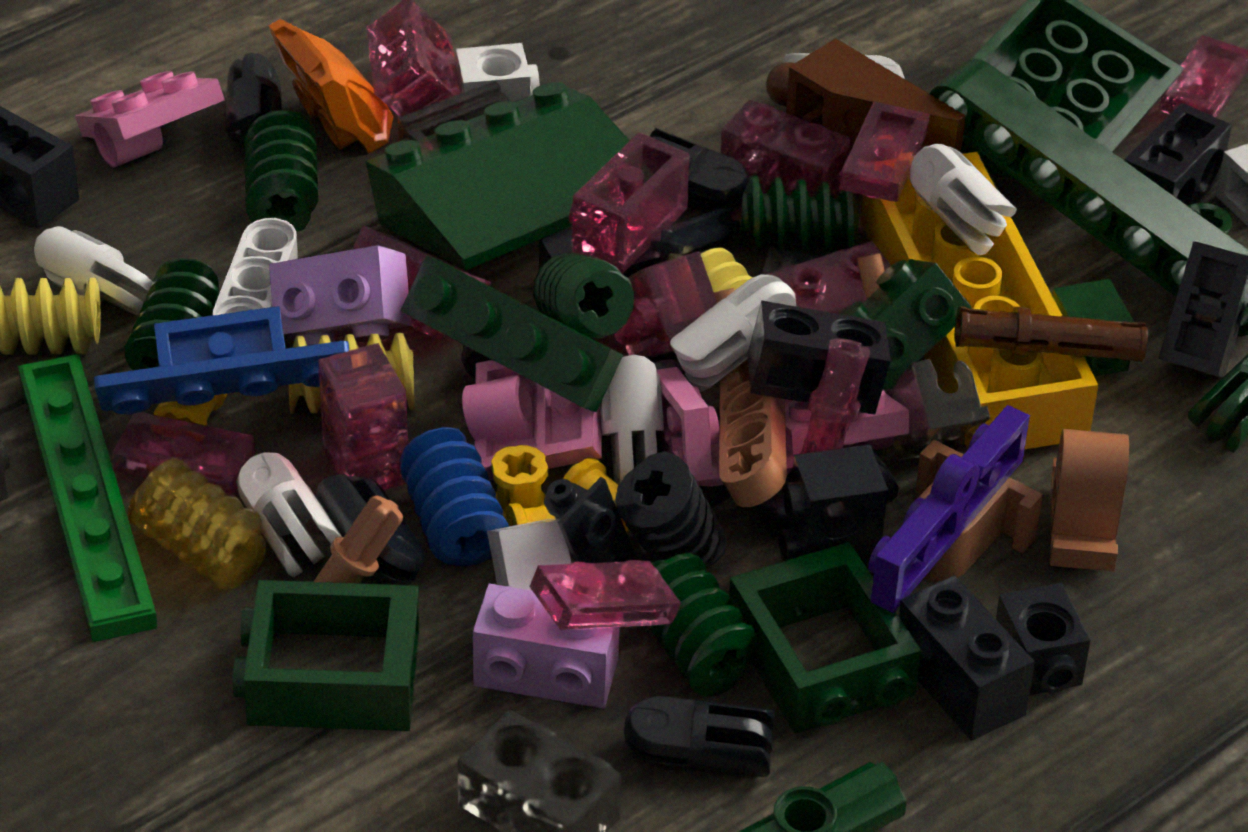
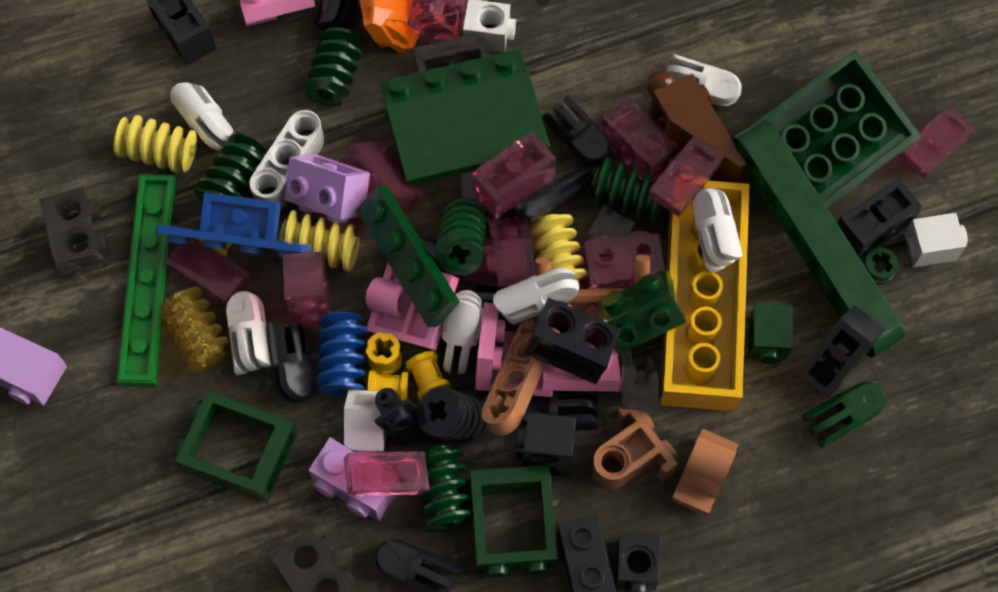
camera: 20 degrees right, 25 degrees up
nougat axle [314,495,403,584] -> none
clear pink pin [800,338,871,454] -> none
dark purple hinge [868,405,1030,613] -> none
reddish brown pin [954,307,1148,362] -> none

